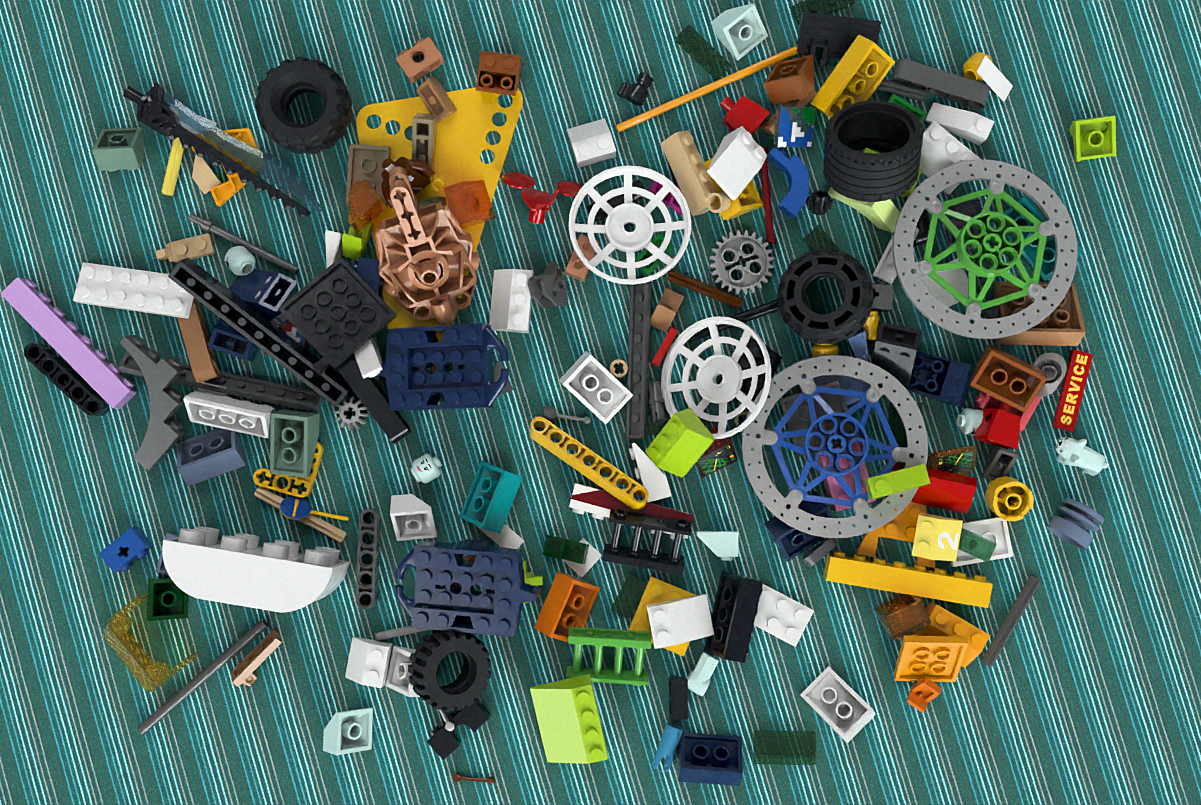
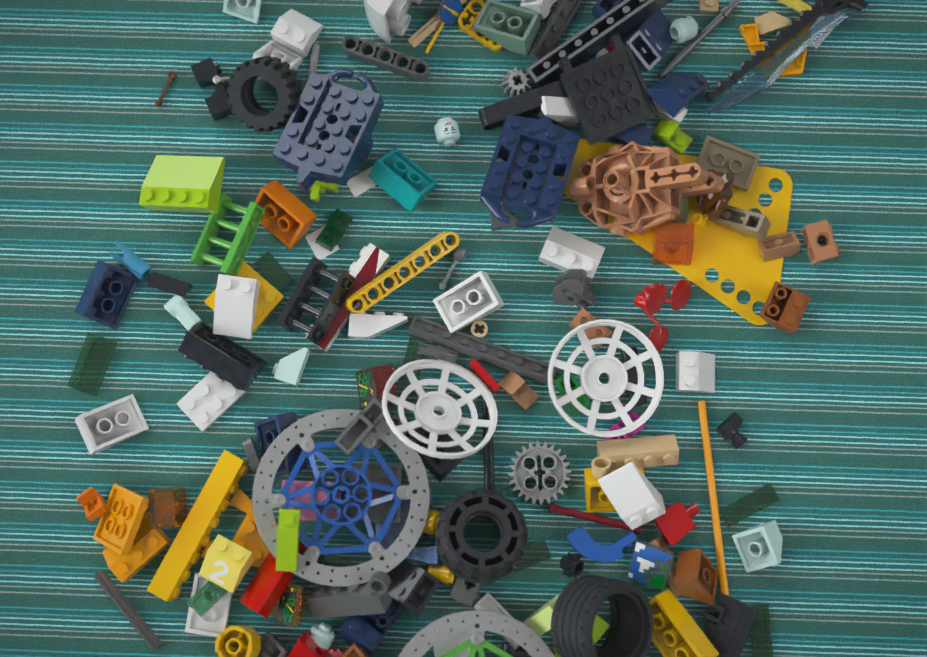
camera: 115 degrees right, 5 degrees down
black tyre [255,57,352,154] -> none
clear orange slope [348,179,386,234] -> none
white slope [390,494,437,541] -> none
lime slope [645,408,715,478] -> none
reddish brown axle [667,270,743,309] -> none
none -> dark grey hinge [307,571,392,618]
none -> dark grey slope [334,397,391,455]
none -> dark blue slope [646,72,710,118]

